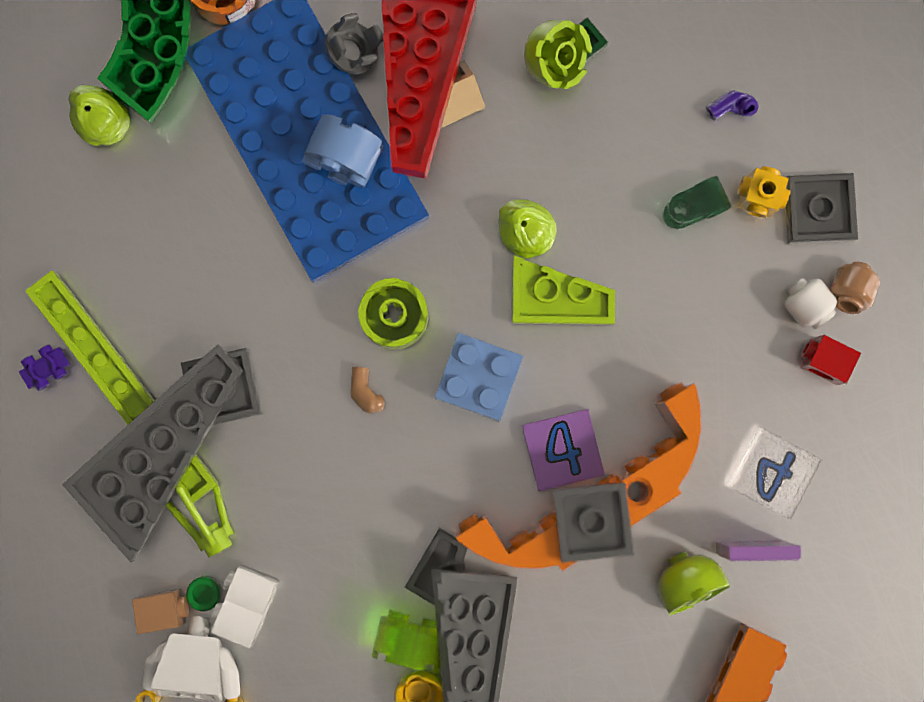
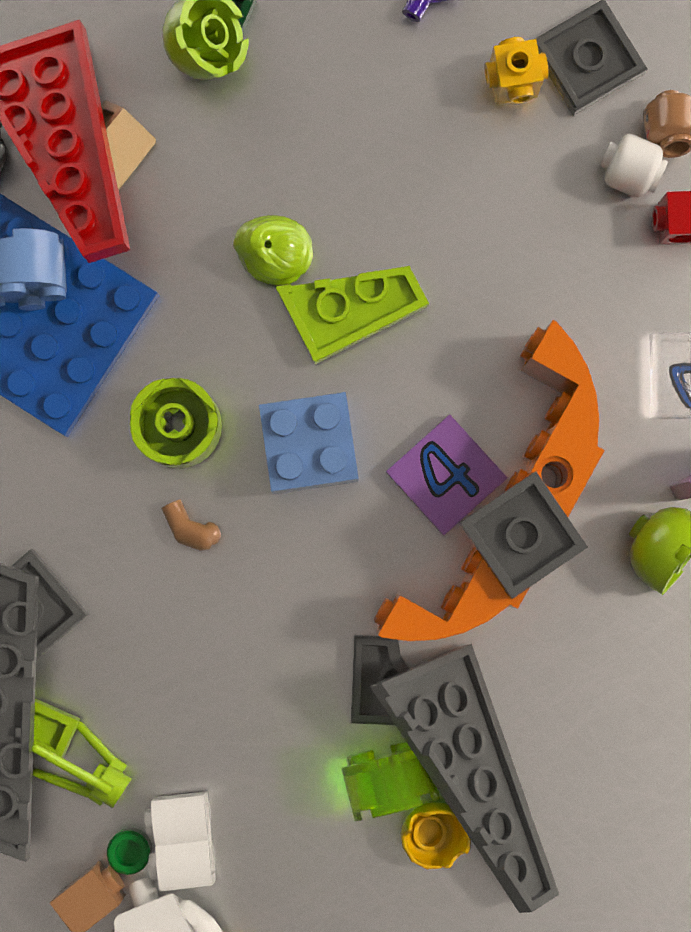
camera: 25 degrees left, 0 degrees up
clear green piece [663,176,732,230] -> none

